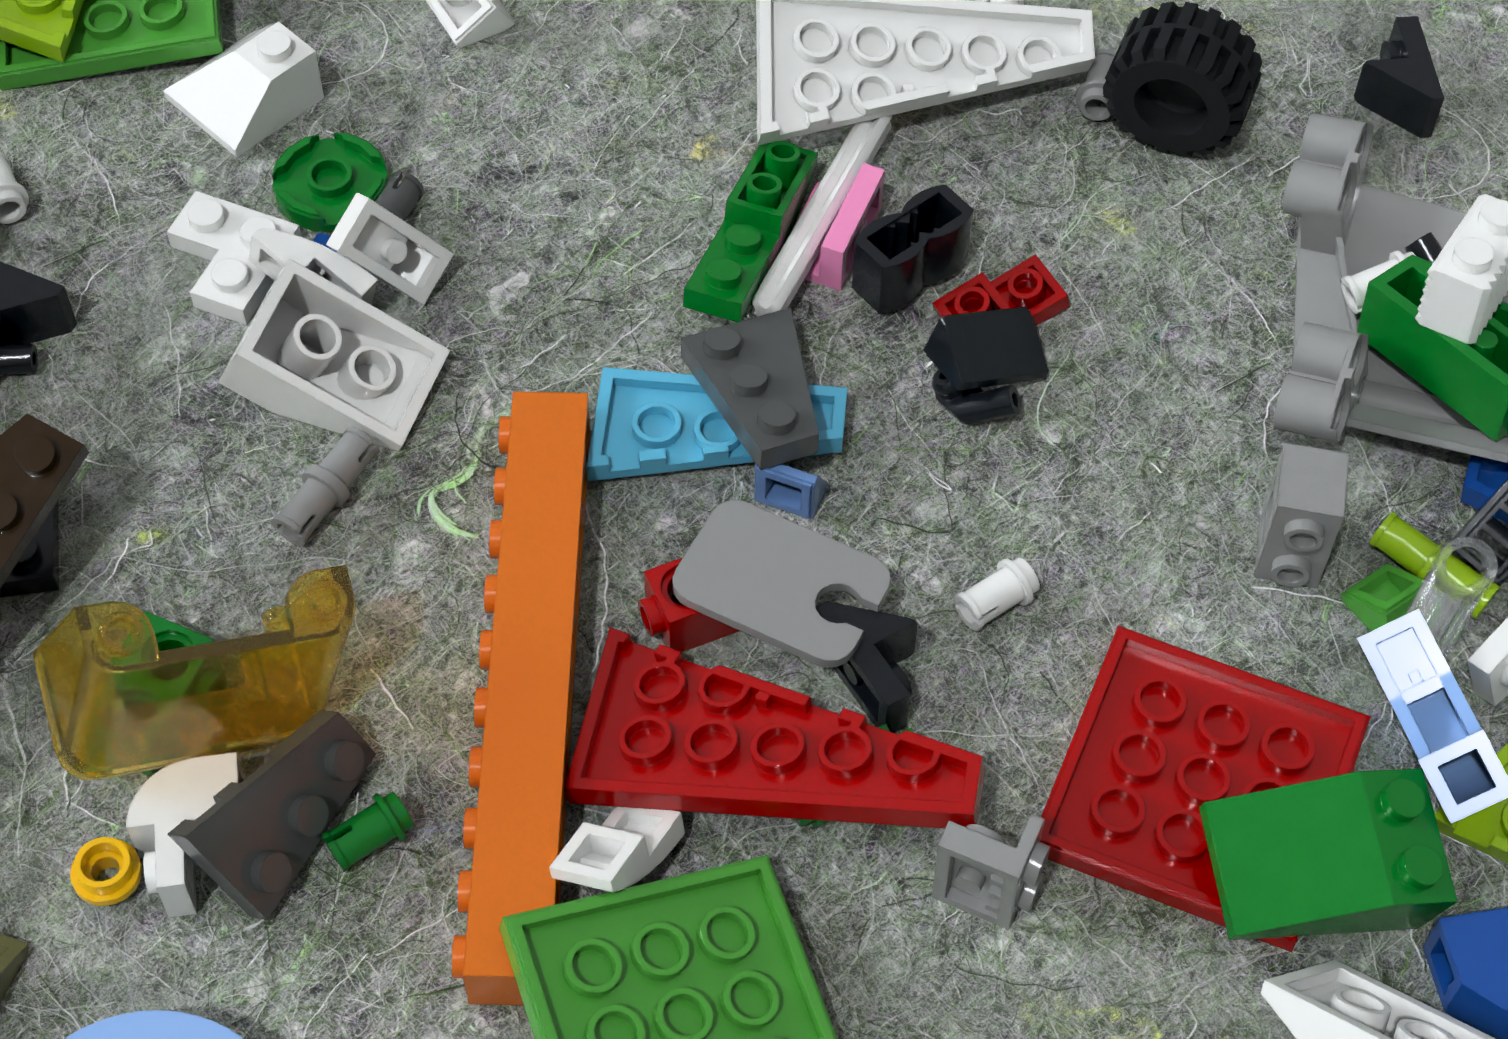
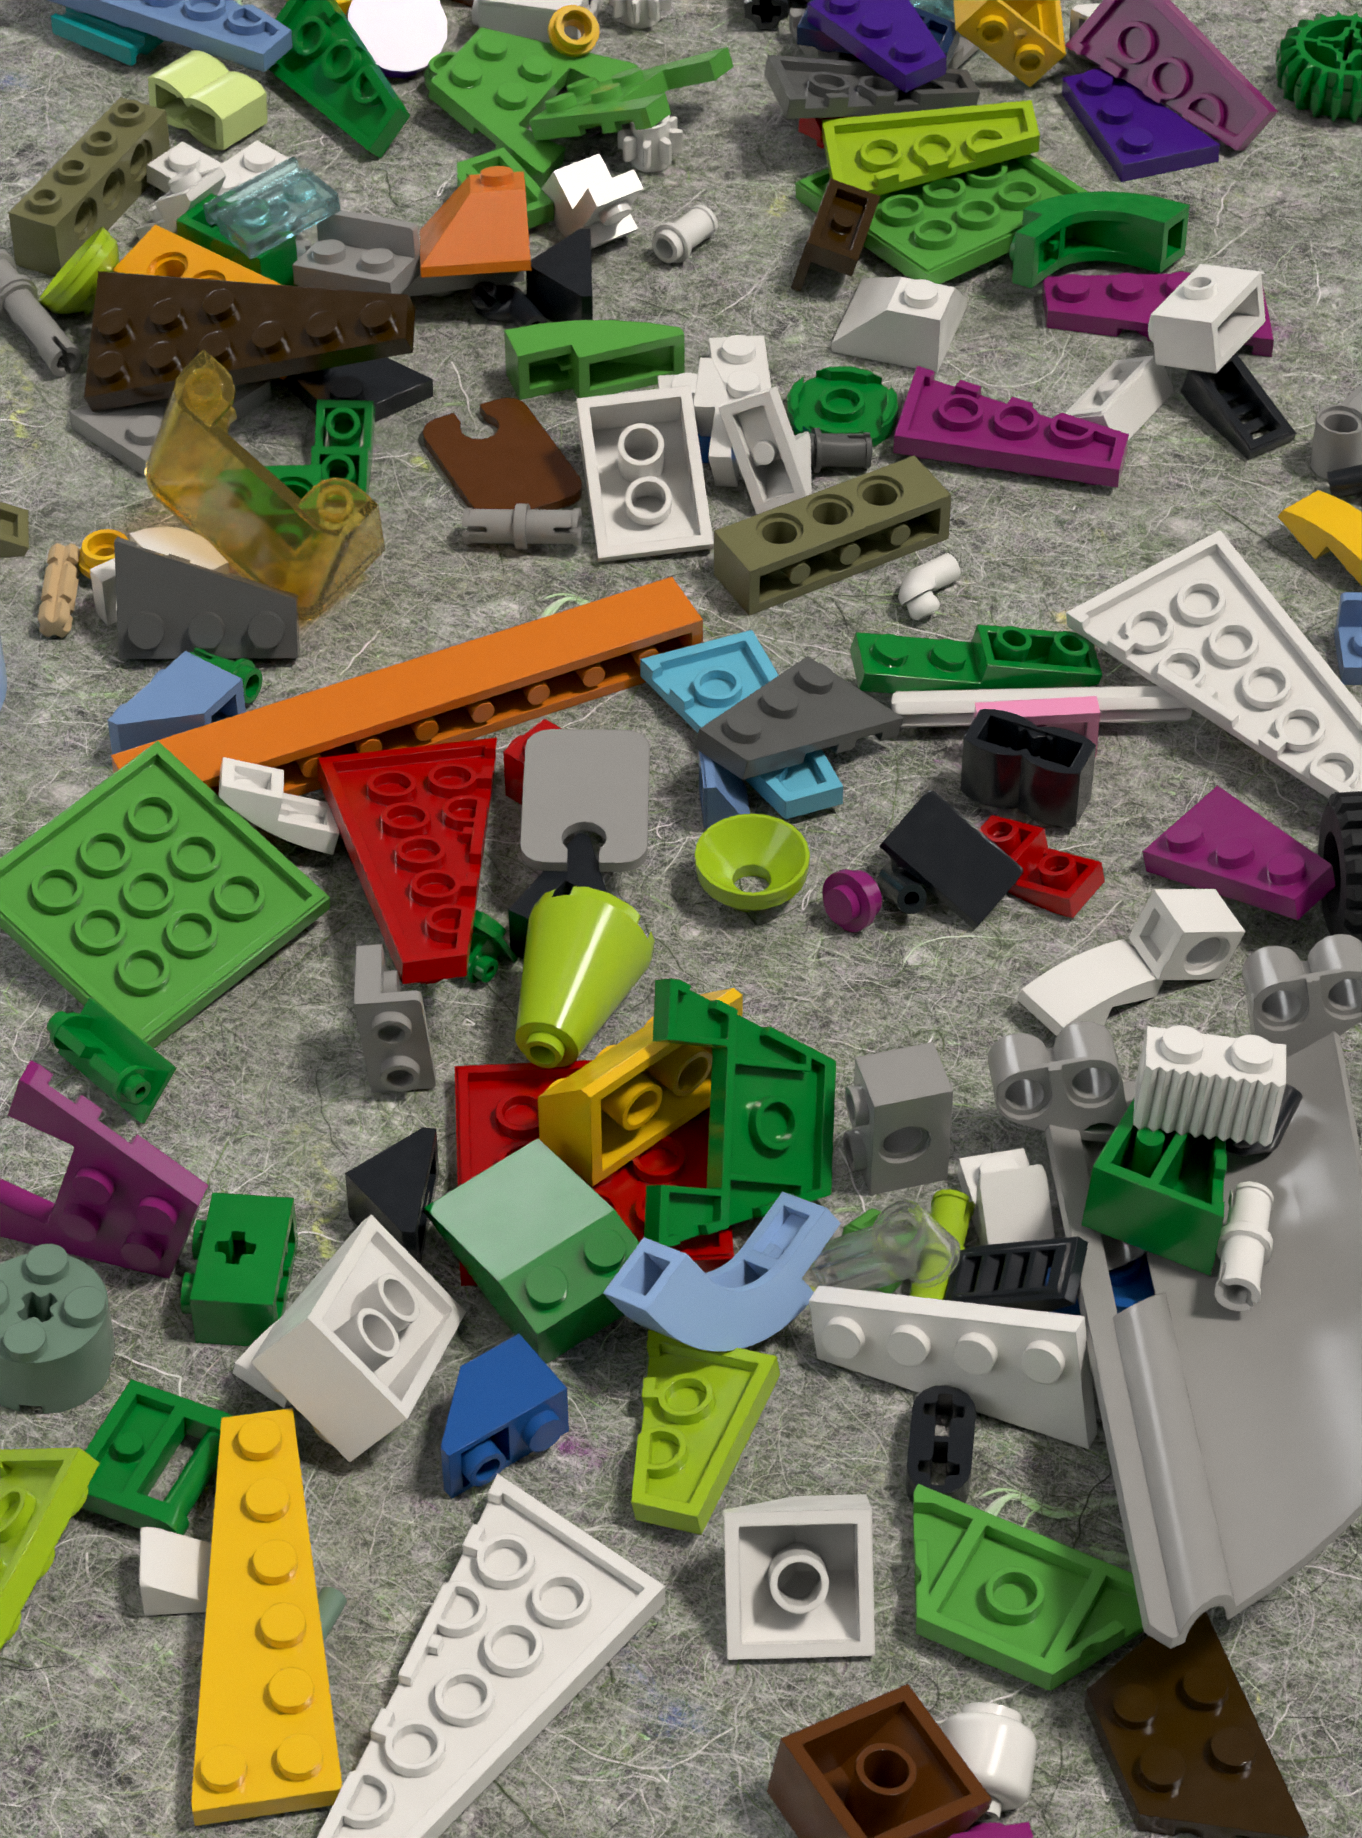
camera: 65 degrees right, 10 degrees down
white pin [953,557,1040,631] -> none
none -> tan axle [37,543,80,637]
none -> medium blue slope [108,651,246,755]
none -> green slope [311,399,376,505]
none -> black slope [345,1127,439,1265]
none -> reddish brown piece [423,398,582,510]
none -> bright green slope [504,320,685,400]
none -> lime cone [515,886,655,1068]
none -> yellow slope [538,988,743,1187]
none -> green wing [644,978,836,1247]
none -> lime piece [694,813,810,912]
none -> olive brick [714,455,951,616]
none -> dark brown panel [790,178,881,292]
none -> magenta plate [822,869,882,932]
none -> magenta wing [893,366,1129,488]
none -> white arm [898,553,961,621]
none -> white slope [958,1148,1055,1246]
none -> white slope [1017,939,1163,1036]
none -> white brick [1128,889,1246,981]
none -> magenta wing [1142,785,1336,920]

